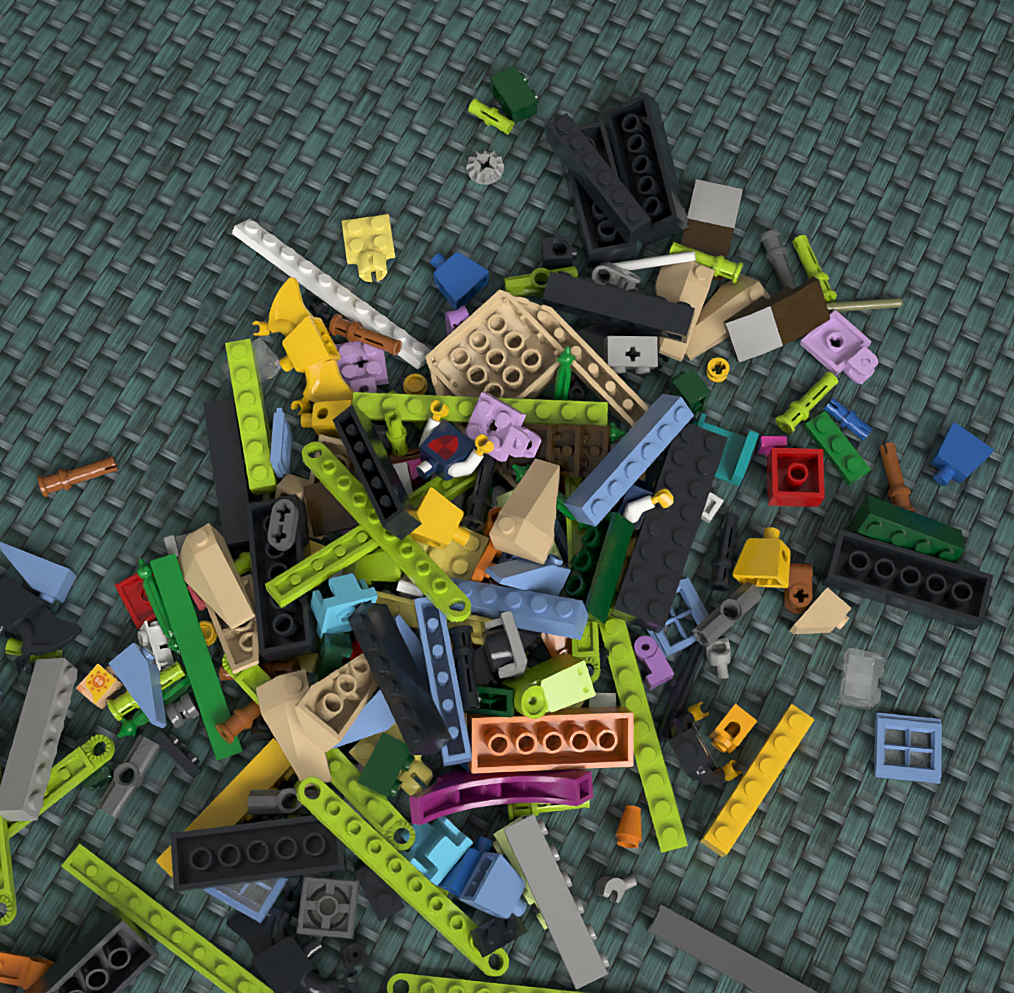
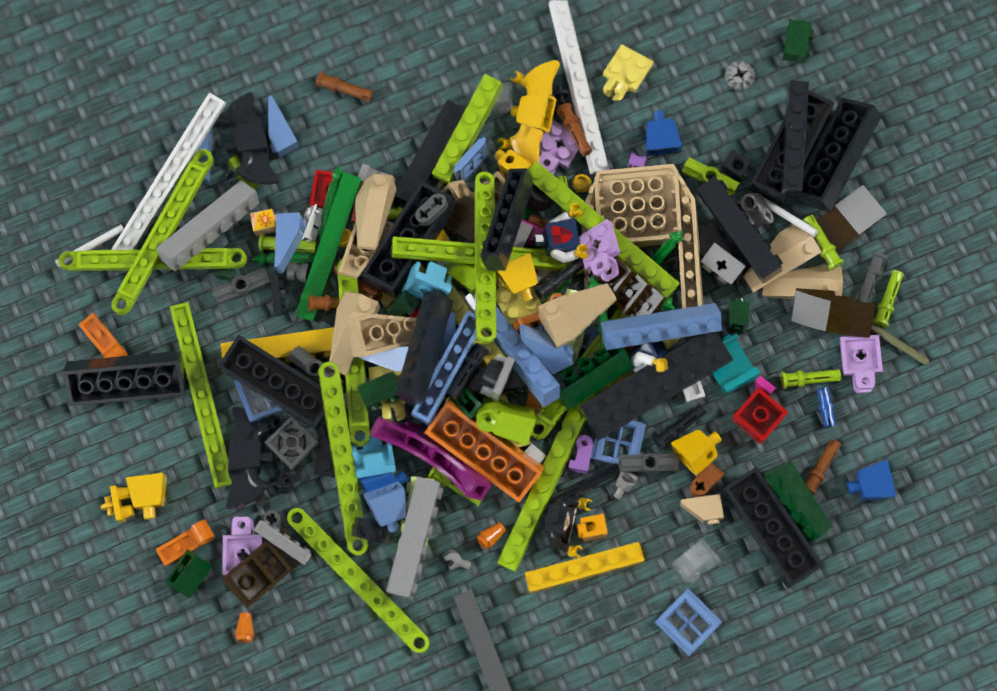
camera: 45 degrees right, 5 degrees up
lime pin [384,410,408,456] -> none
lime pin [468,99,515,135] -> none
yellow bush [706,358,730,383] -> none
green plate [804,411,871,486] -> none

